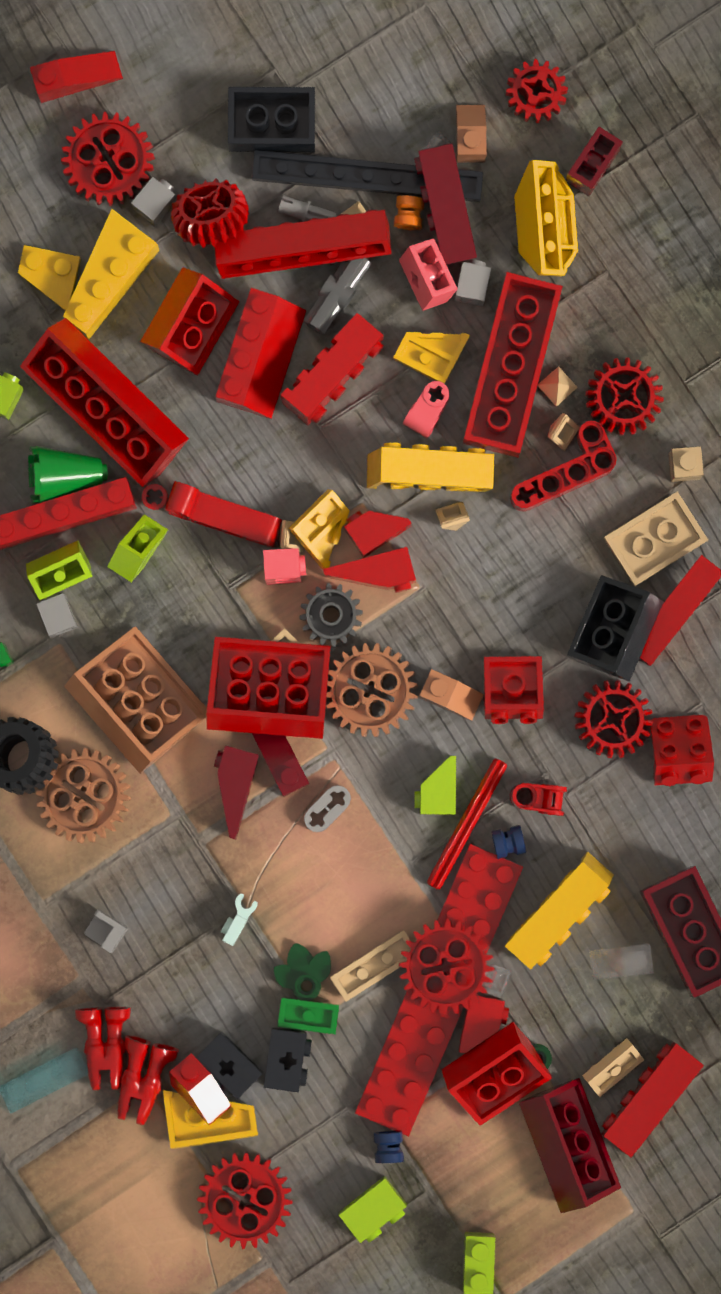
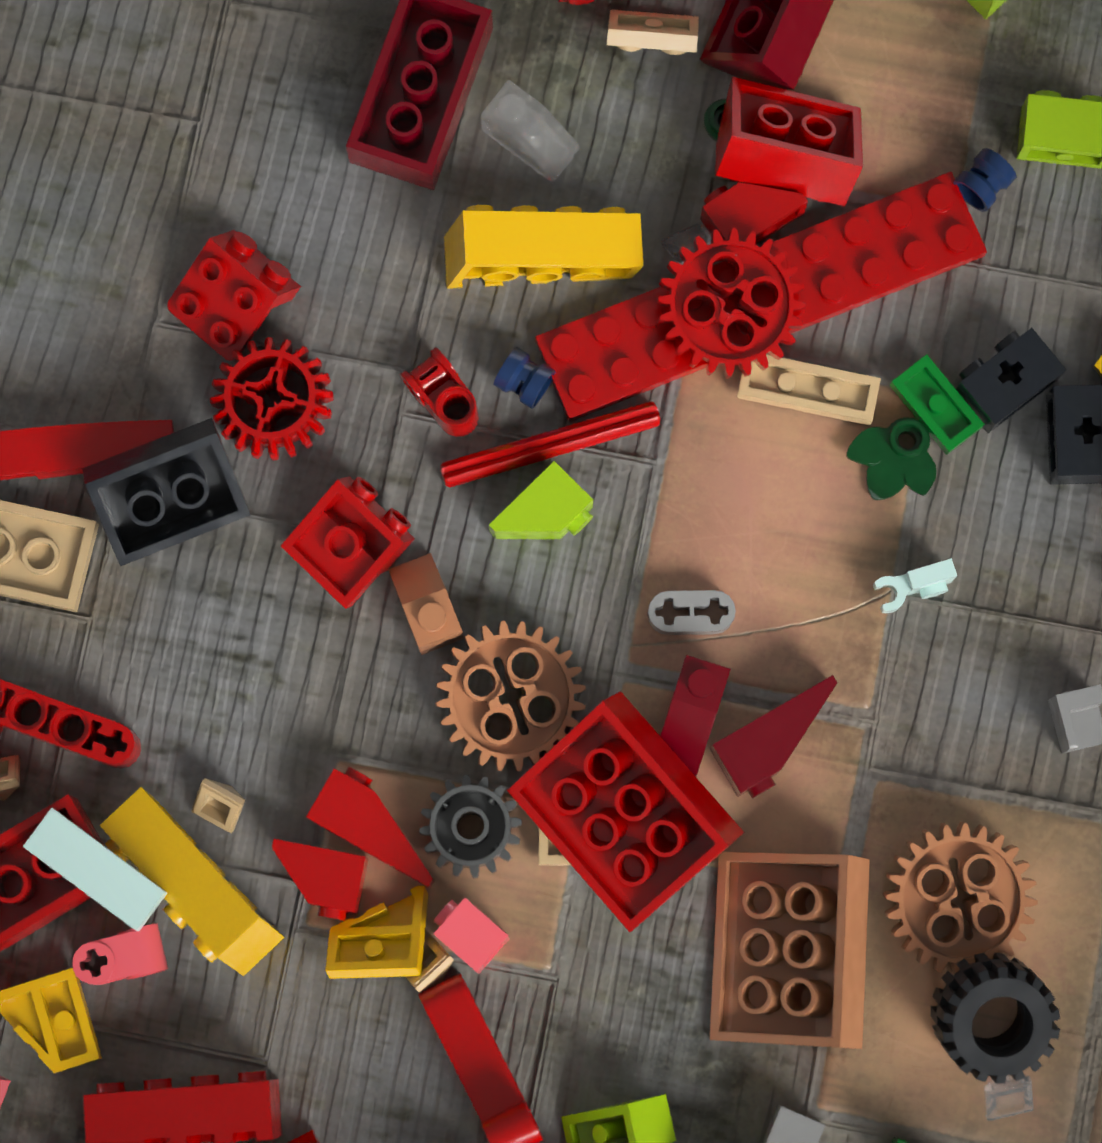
camera: 135 degrees left, 5 degrees down
none -> light aqua tile [23,808,167,932]

